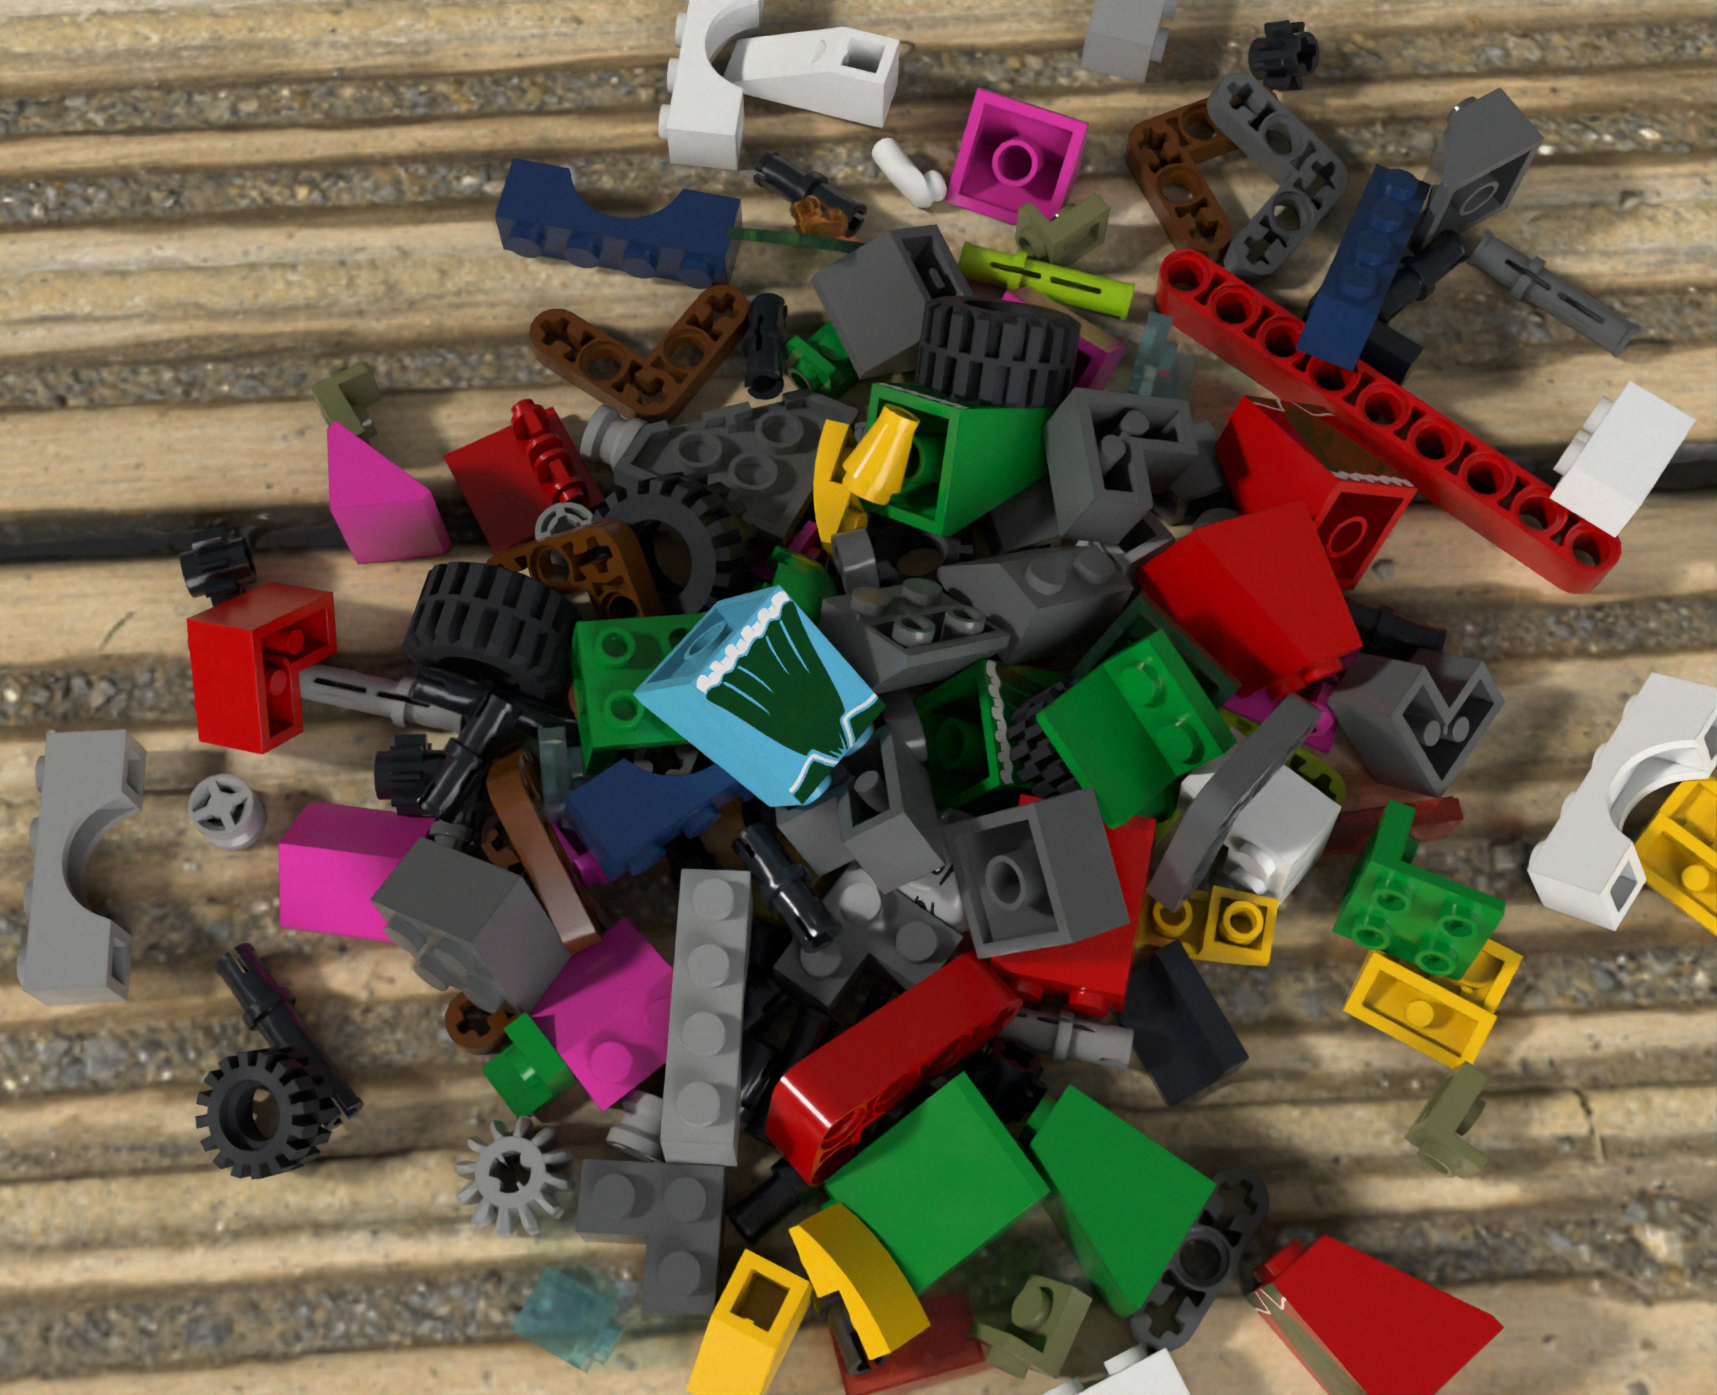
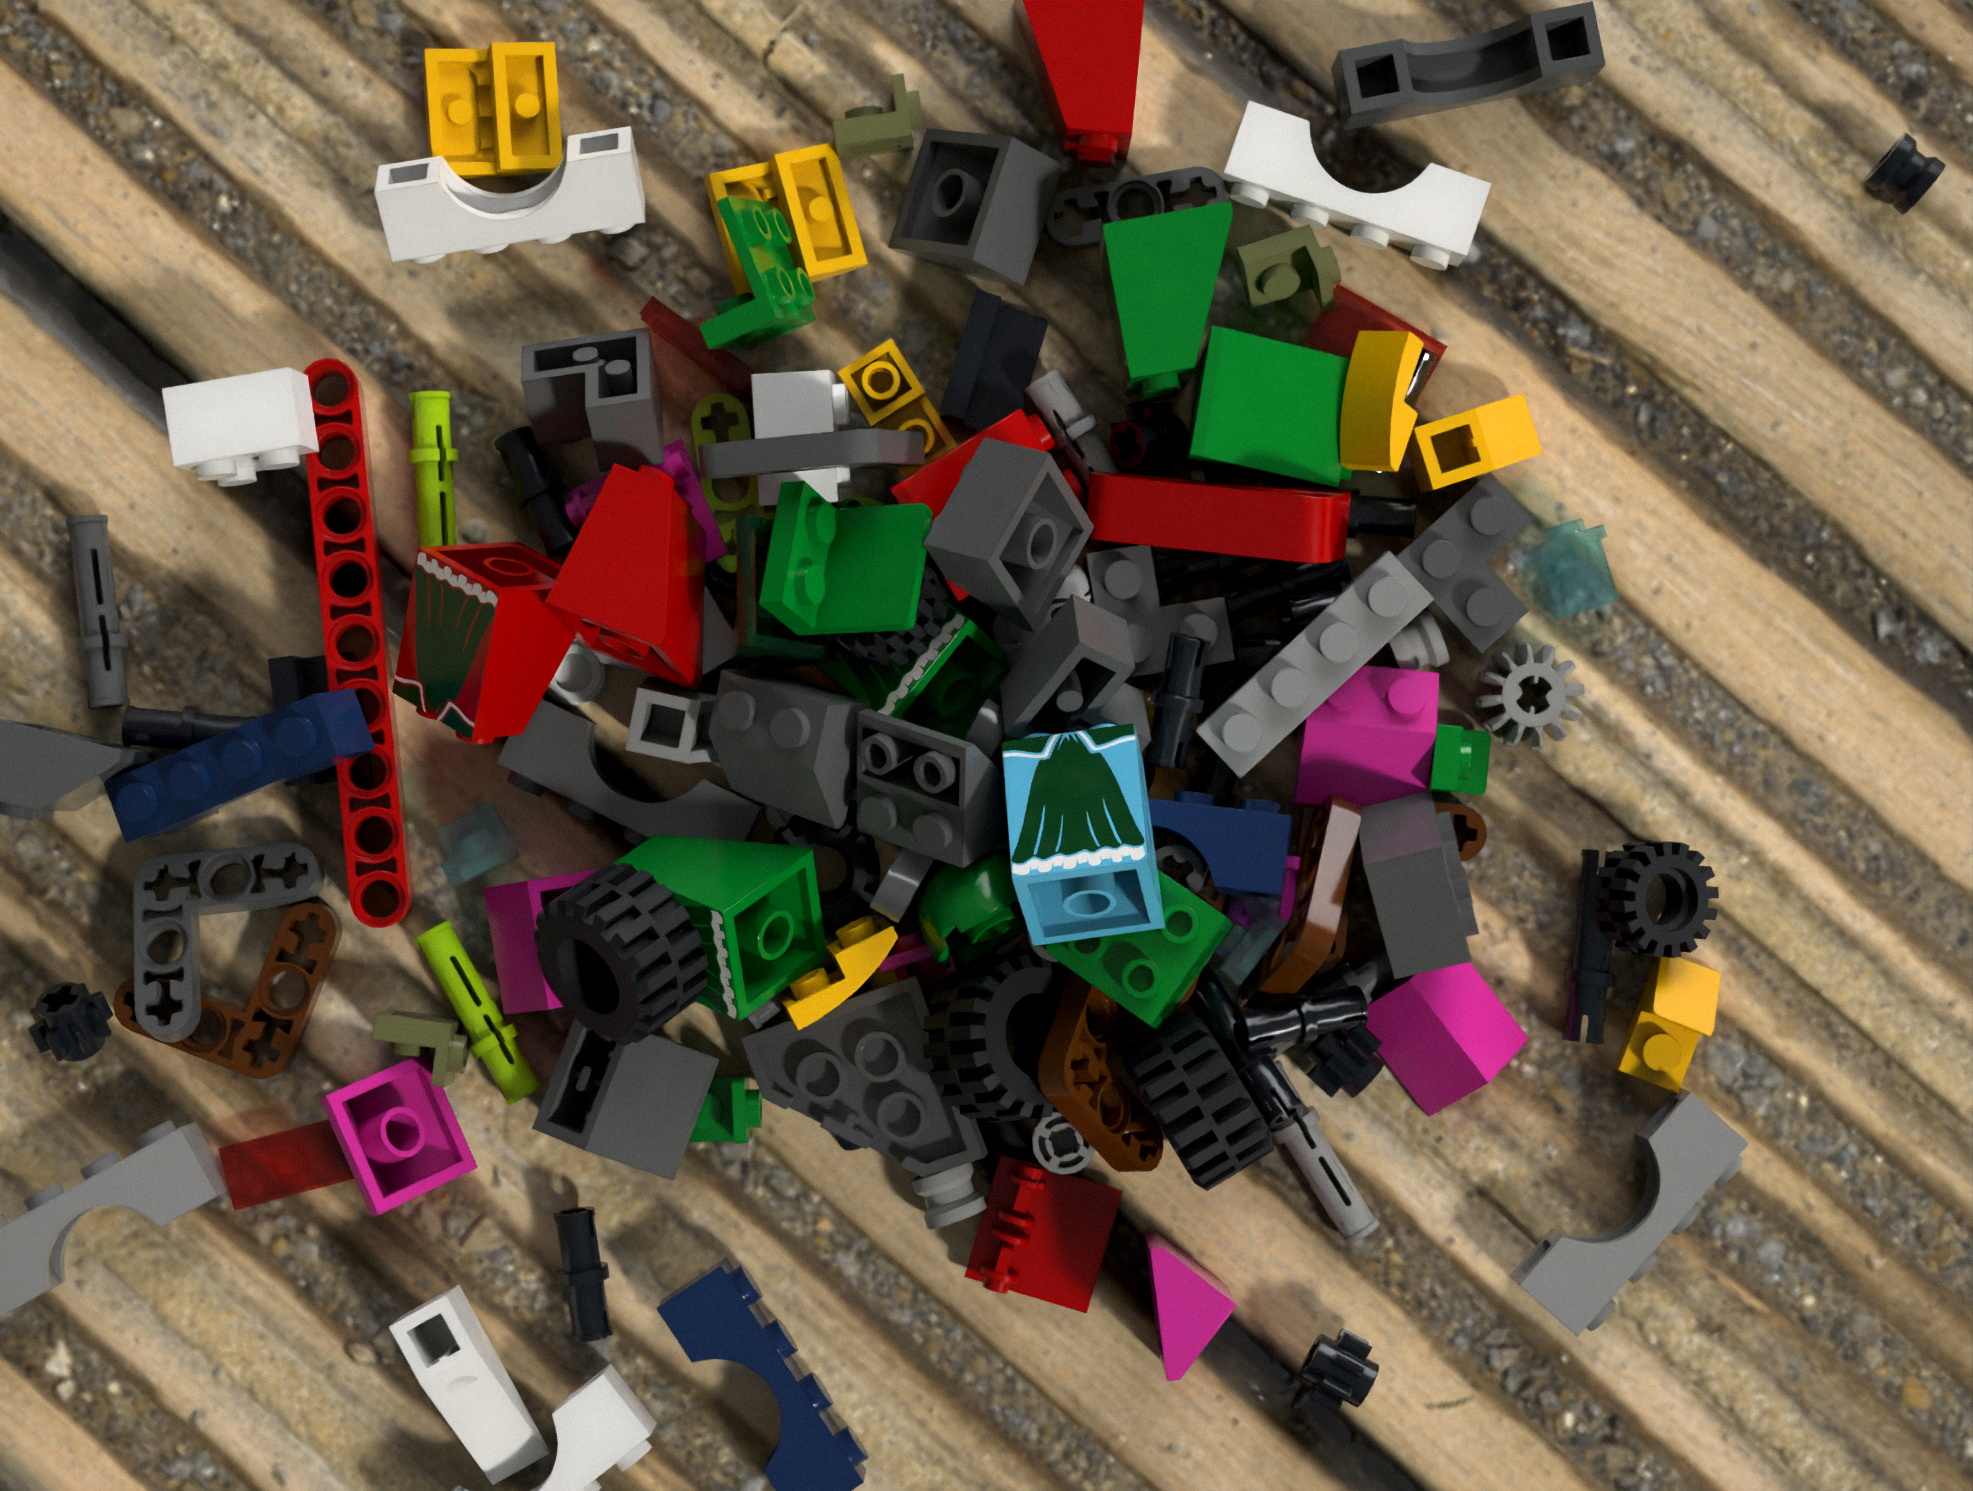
camera: 130 degrees left, 20 degrees up
red brick [186,582,338,755] -> none
light grey wheel [187,773,267,851] -> none
olive bracket [311,361,381,447] -> none
reddish brown beam [529,284,749,425] -> none
clear green piece [728,226,866,254] -> none
black pin [742,293,790,400] -> none
clear orange arm [789,195,849,240] -> none
yellow cone [842,403,920,505] -> none
white arm [872,138,947,208] -> none
dark grey brick [1042,387,1199,544] -> none
none -> clear red plate [218,1119,355,1210]
none -> lime pin [407,391,459,547]
none -> dark grey slope [888,128,1063,286]
none -> yellow slope [1614,957,1721,1093]

